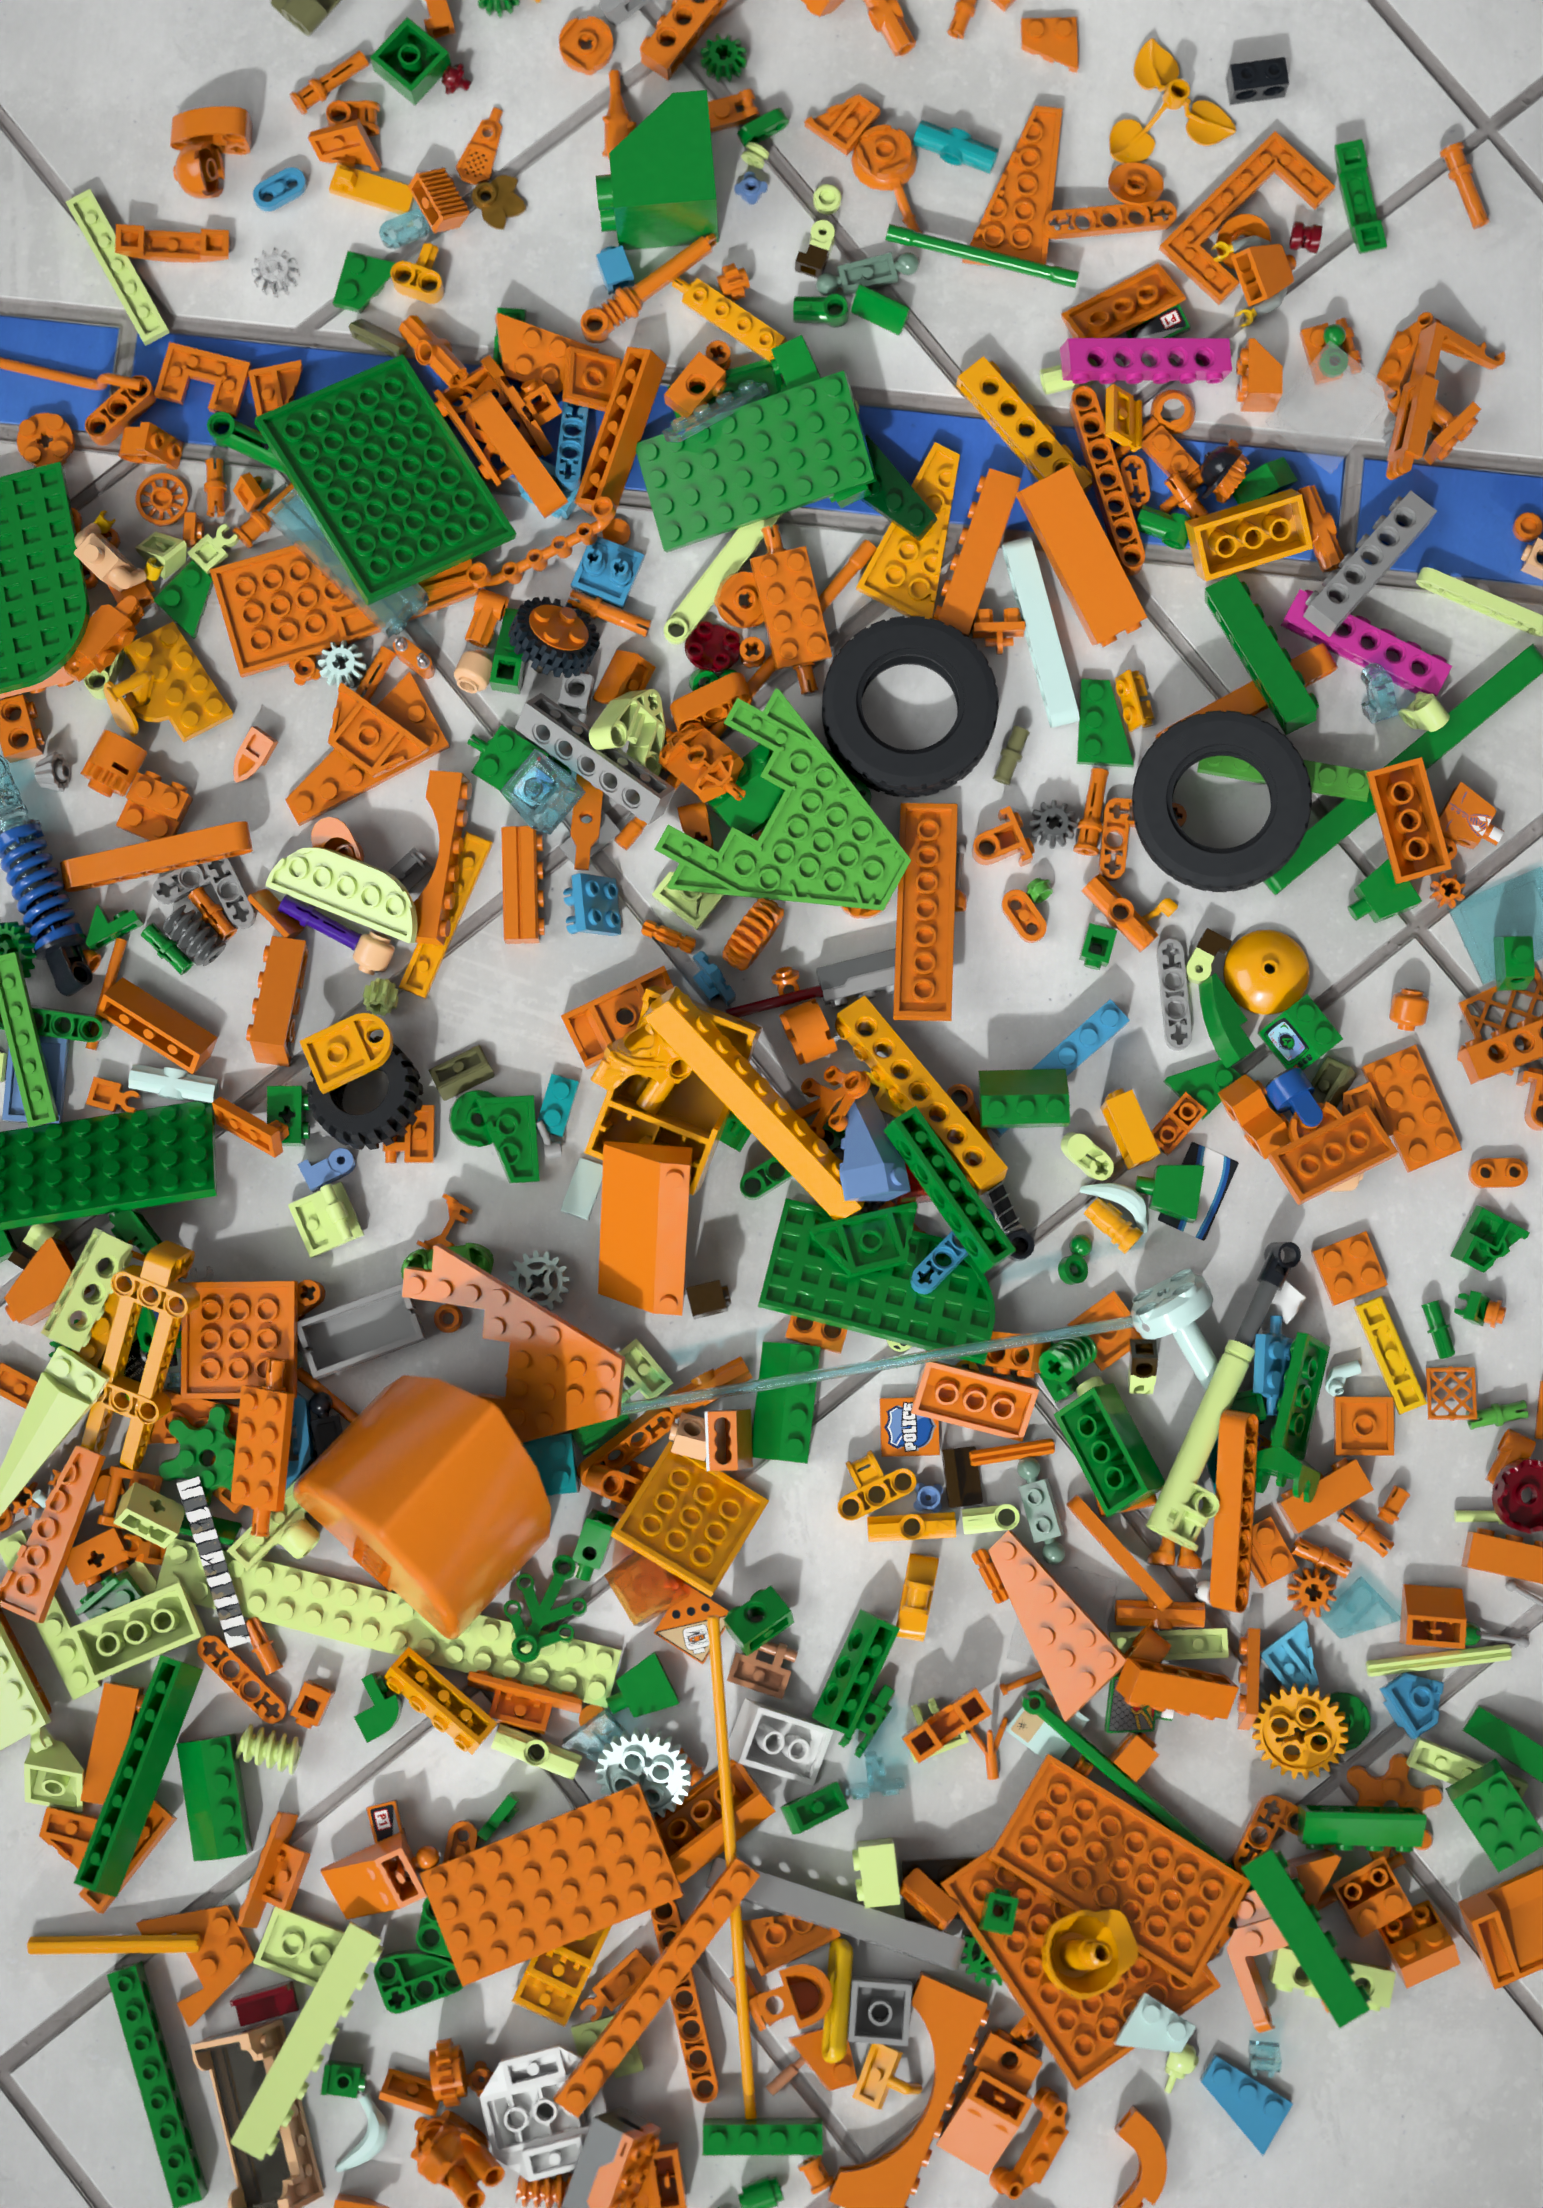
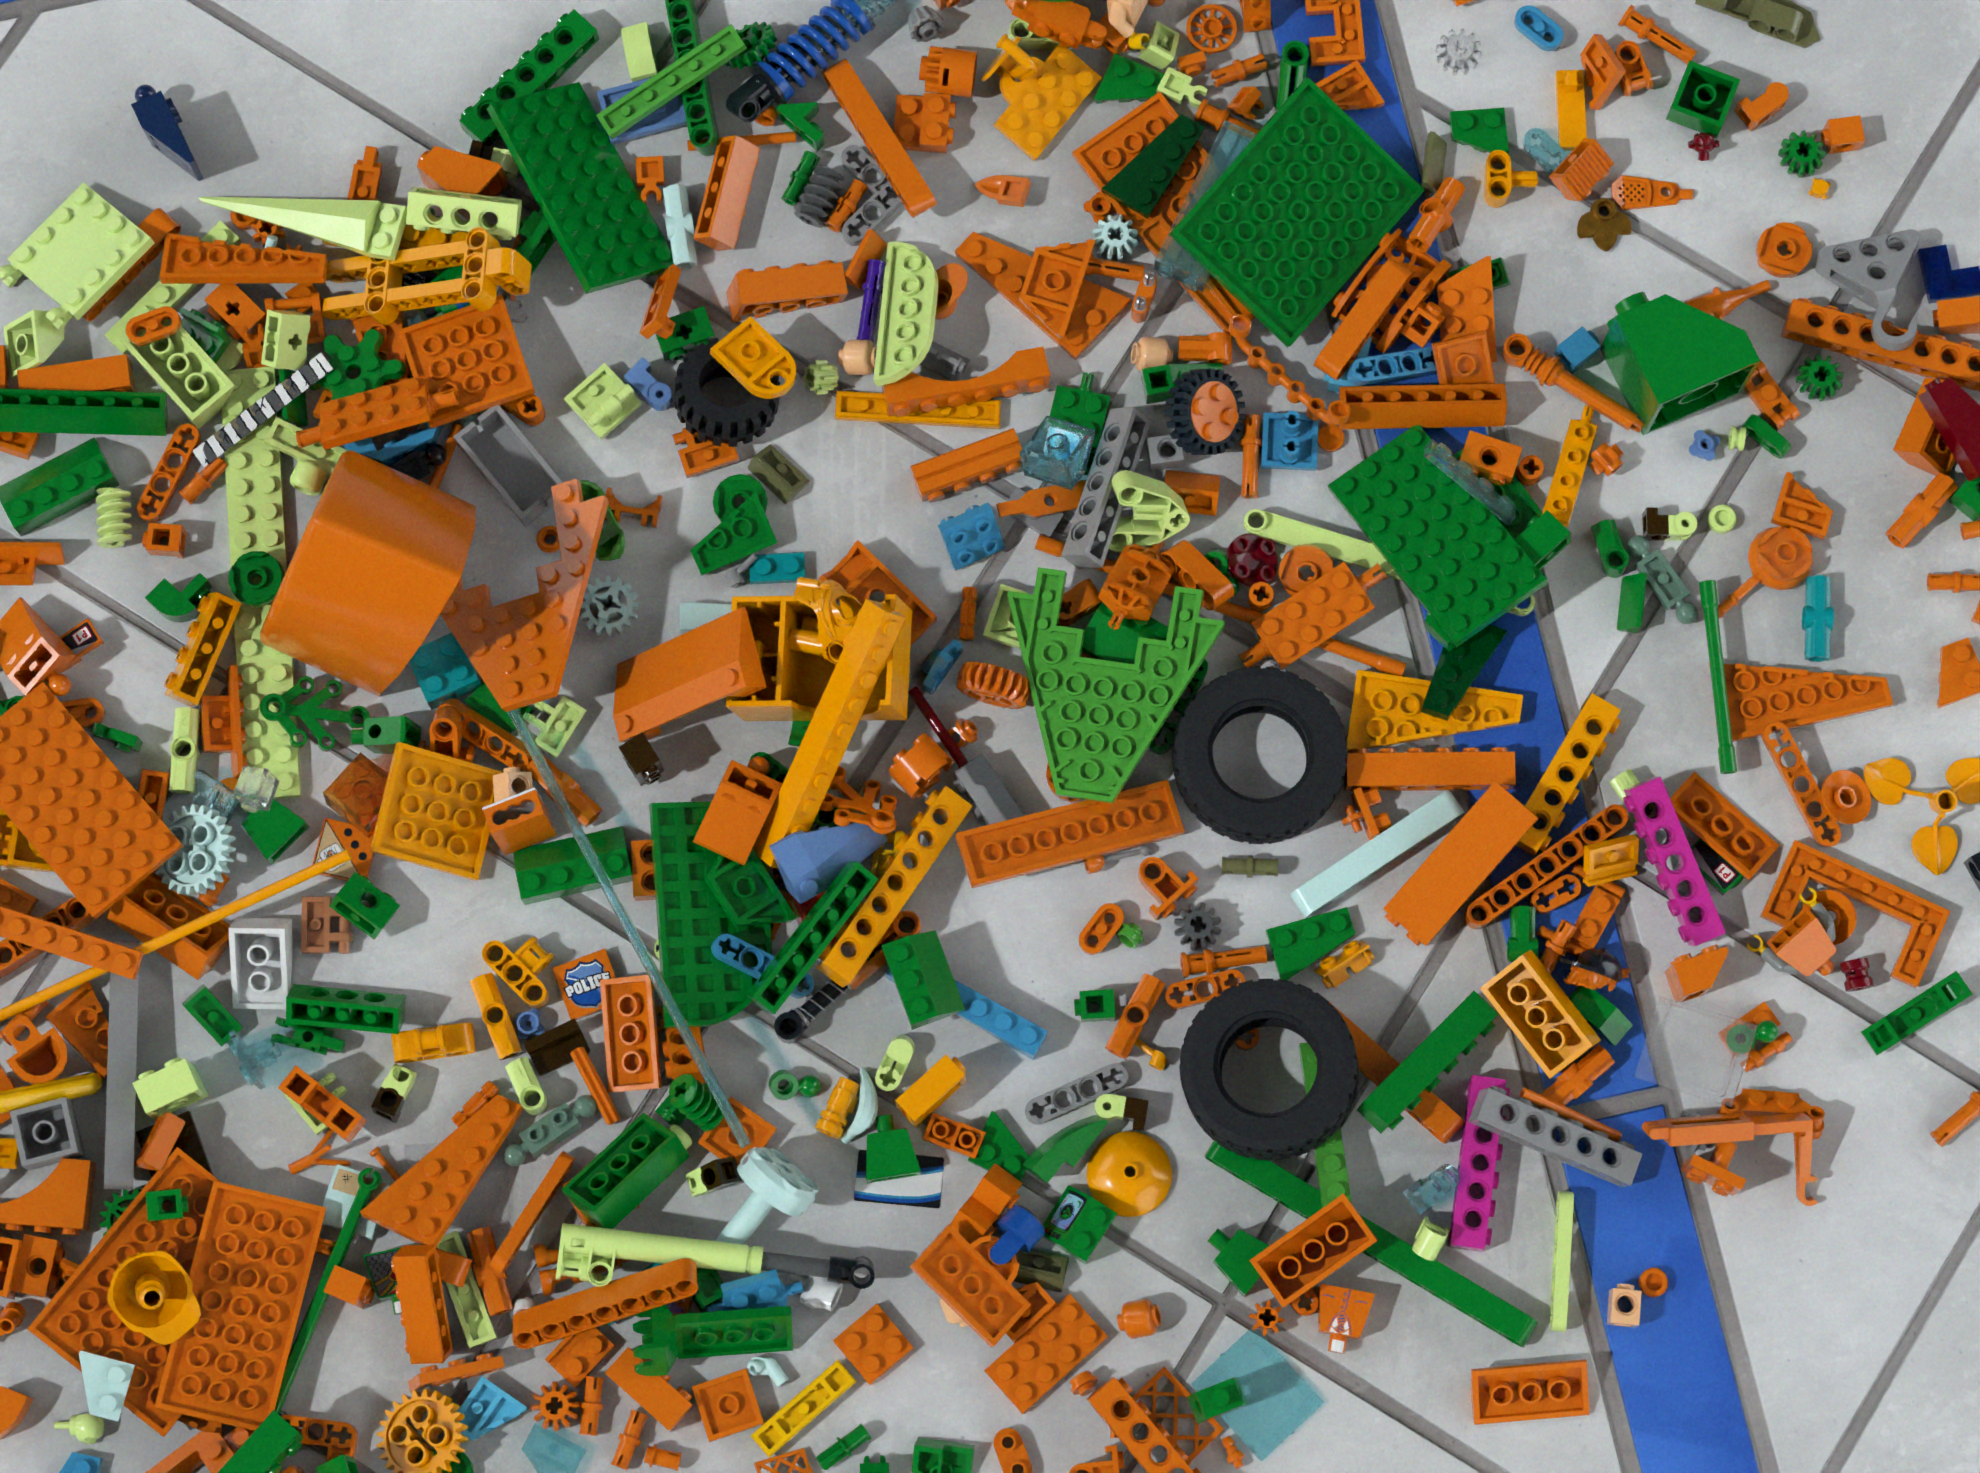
camera: 70 degrees right, 5 degrees down
orange piece [1150,389,1196,434] -> none
none -> orange plate [125,306,181,346]
none -> orange slope [138,769,170,820]
none -> green plate [228,551,285,607]
none -> clear brick [233,766,279,813]
none -> leg [371,1063,417,1123]
none -> orange slope [693,756,782,866]
none -> orange plate [1070,1371,1098,1396]
none -> dark green wing [1101,114,1205,219]
none -> orange piece [1519,1087,1622,1142]

